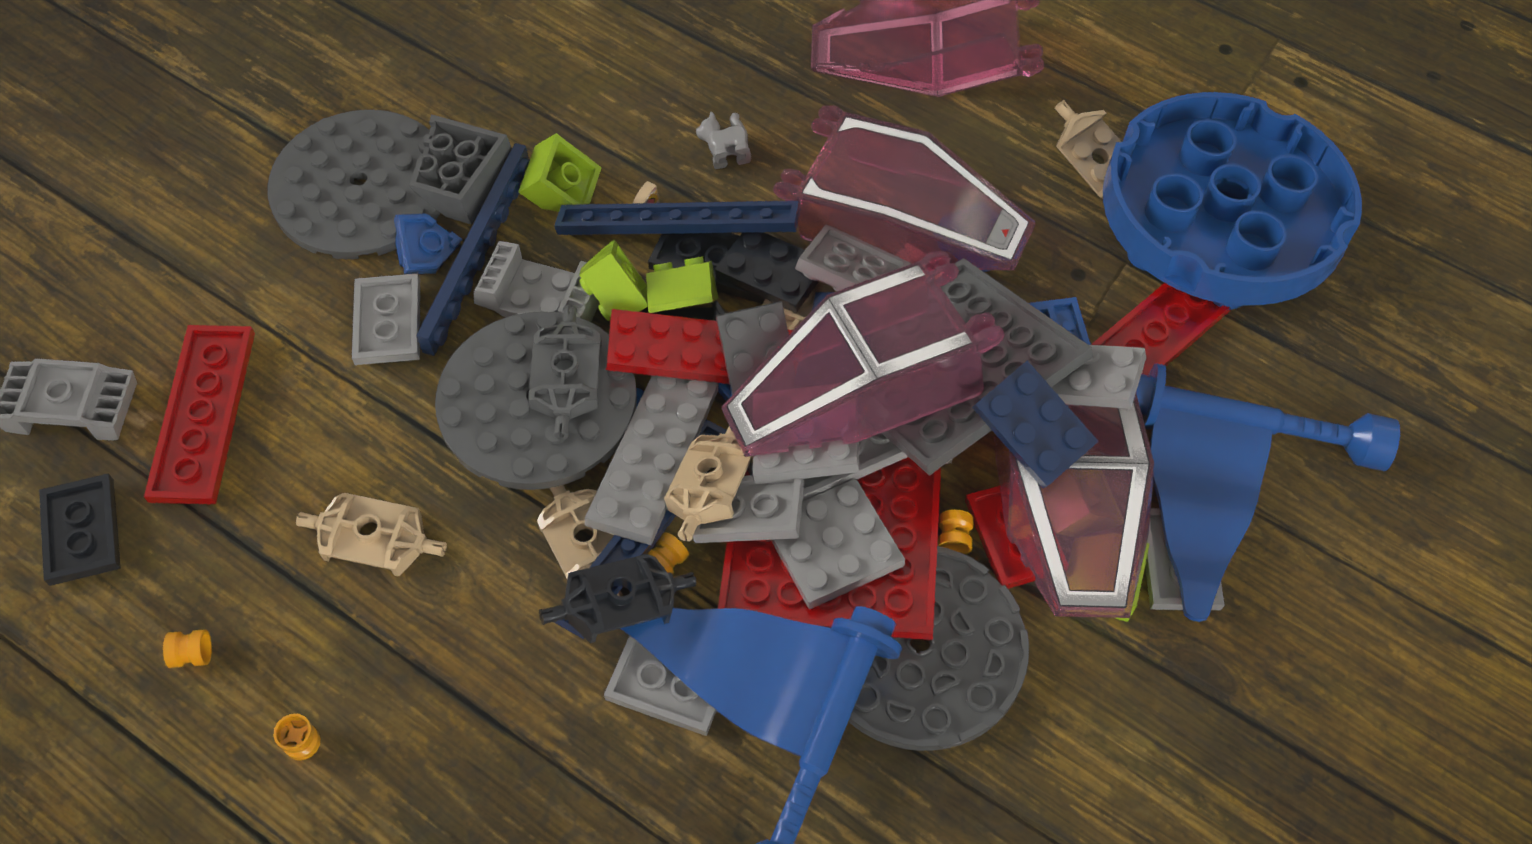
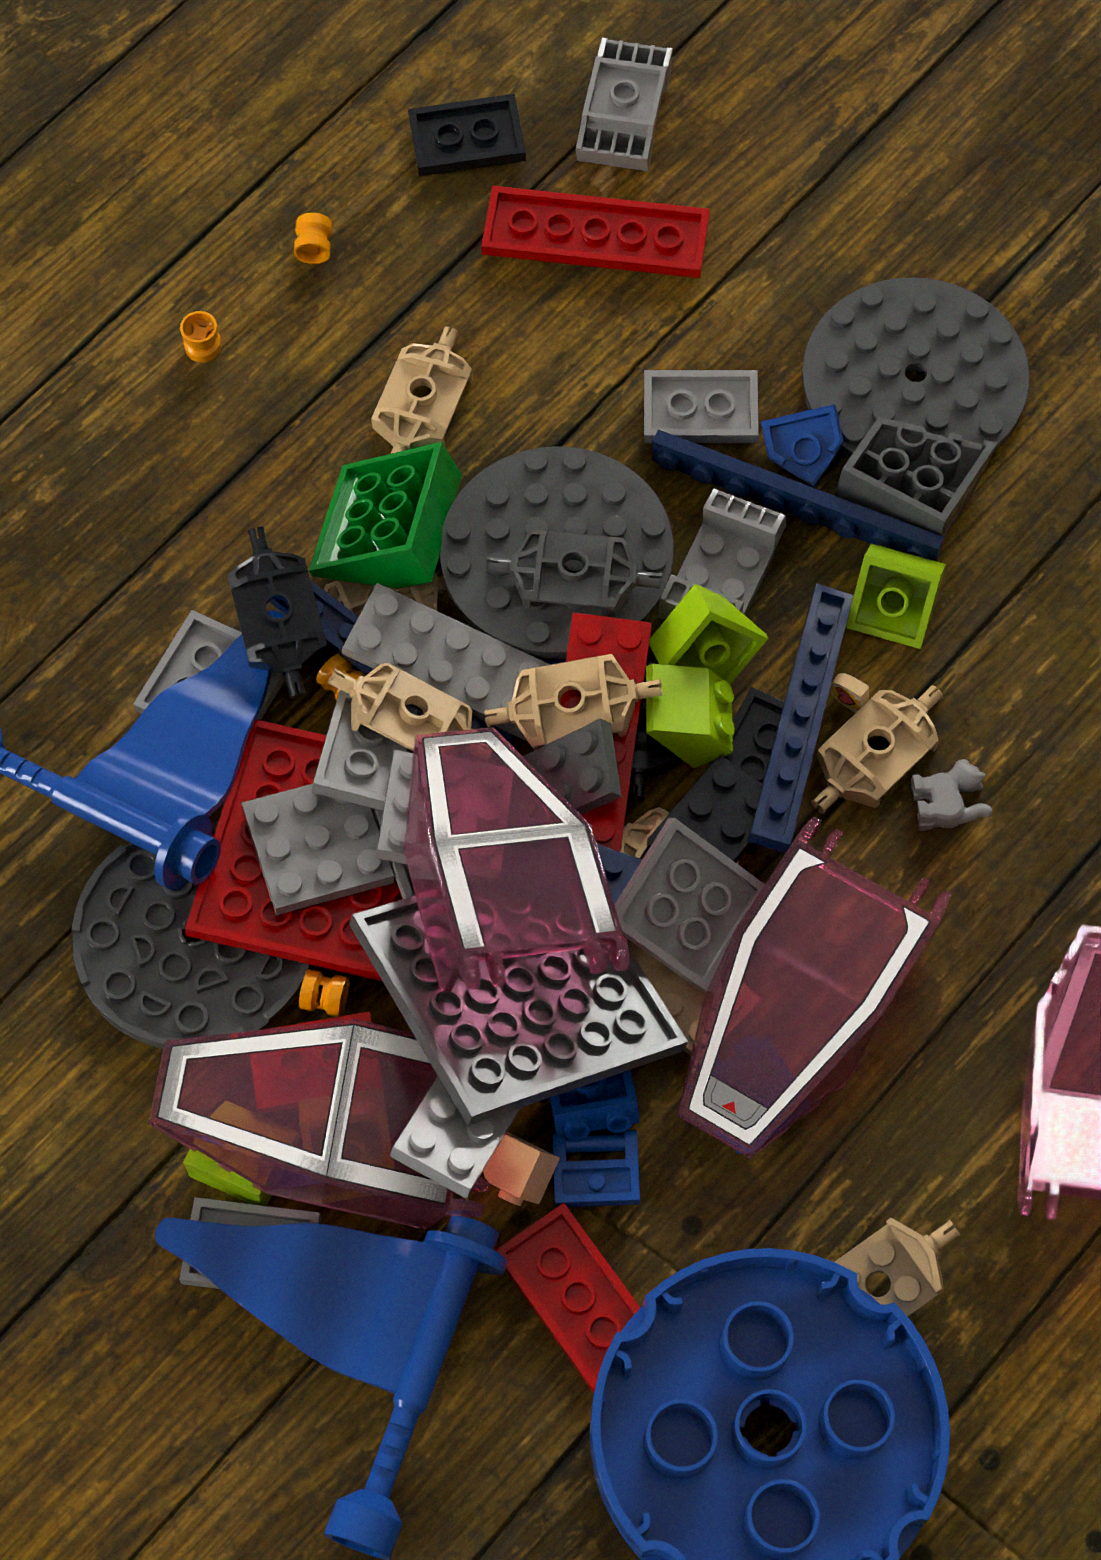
camera: 100 degrees right, 5 degrees up
dark blue plate [972,360,1099,489] -> none
none -> green slope [309,442,462,589]
none -> tan plate [484,654,663,750]
none -> tan plate [811,685,943,814]

